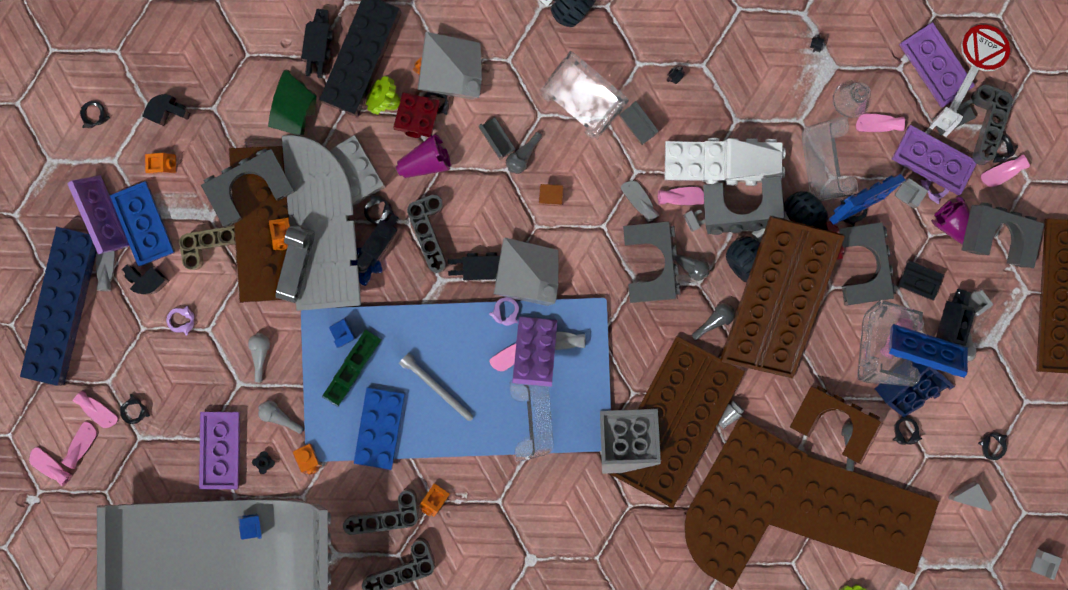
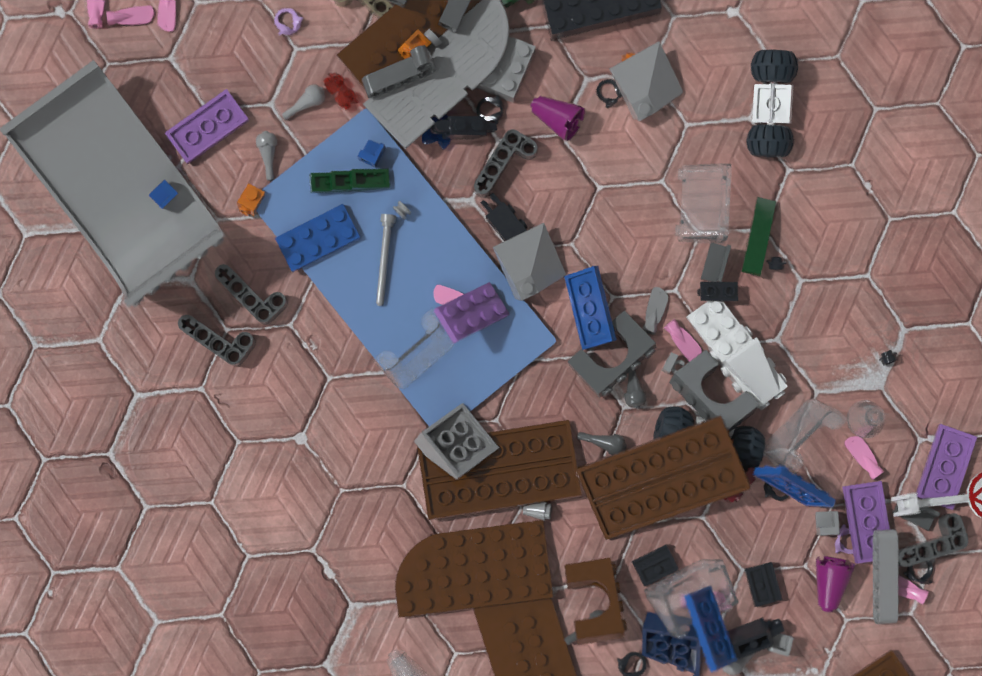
camera: 50 degrees right, 5 degrees down
black piece [120,394,150,424] -> none
black plate [252,451,275,474] -> none
lime plant [366,76,401,115] -> none
dark red plate [393,92,440,138] -> none
orange bracket [419,484,449,517] -> none
dark grey panel [478,117,516,160] -> none
lavender piece [489,297,519,326] -> none
dark grey piece [506,132,542,174] -> none
dark orange panel [539,184,563,206] -> none
light grey piece [555,332,586,350] -> none
dark grey arch [839,222,896,306] -> none
dark grey arch [962,202,1044,269] -> none
none -> clear red hinge [323,73,358,111]
none -> light grey bush [393,201,411,220]
none -> light grey tile [424,29,442,47]
none -> blue plate [564,266,617,350]
none -> black plate [631,544,679,587]
none -> black hinge [697,282,738,301]
none -> dark green slope [741,197,776,276]
none -> light grey beam [873,529,898,624]

